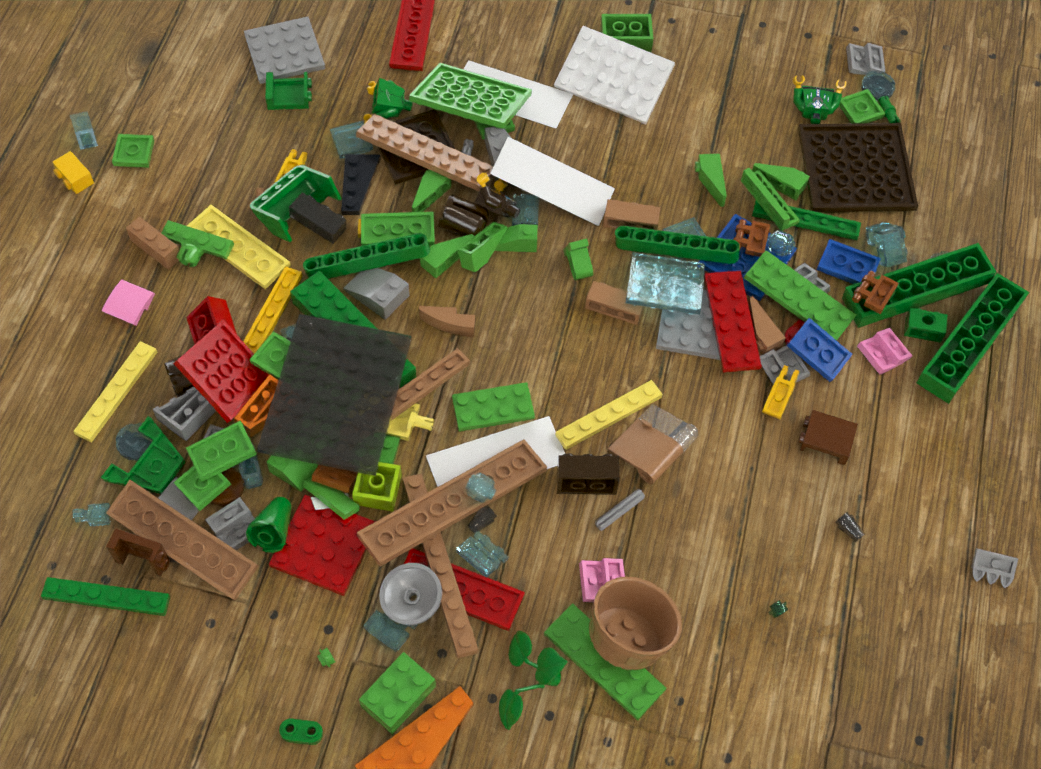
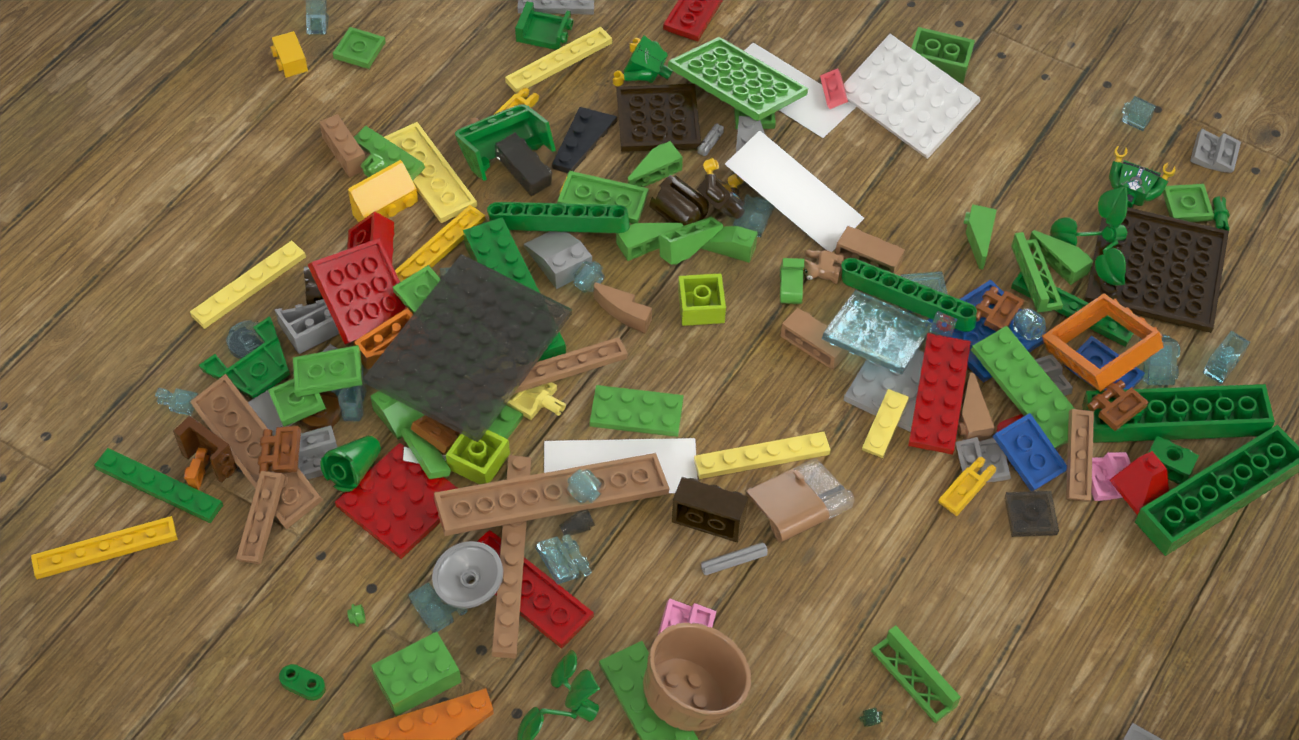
camera: 20 degrees right, 5 degrees down
bright pink slope [102,280,155,326] -> none
clear light blue tile [330,121,373,159] -> none
medium nougat plate [356,114,494,191] -> none
reddish brown panel [798,410,858,465] -> none
clear smoke cone [835,512,865,542] -> none
clear light blue tile [861,71,896,101] -> none
none -> yellow plate [31,516,178,579]
none -> orange plate [184,447,210,490]
none -> medium nougat plate [236,471,285,564]
none -> dark orange plate [258,426,301,473]
none -> yellow slope [348,160,418,222]
none -> light yellow plate [505,27,612,94]
none -> clear light blue head [573,261,605,293]
none -> lime brick [678,273,726,326]
none -> medium nougat animal [803,250,844,284]
none -> coral plate [820,68,848,109]
none -> light yellow plate [862,389,909,458]
none -> bright green fence [871,625,961,723]
none -> clear light blue tile [929,311,958,337]
none -> clear smoke plate [1004,491,1059,537]
none -> orange window [1042,293,1164,392]
none -> green plant [1050,187,1128,285]
none -> medium nougat plate [1066,409,1094,502]
none -> red slope [1109,451,1169,516]
none -> clear light blue brick [1122,96,1156,131]
none -> clear light blue brick [1203,331,1250,384]

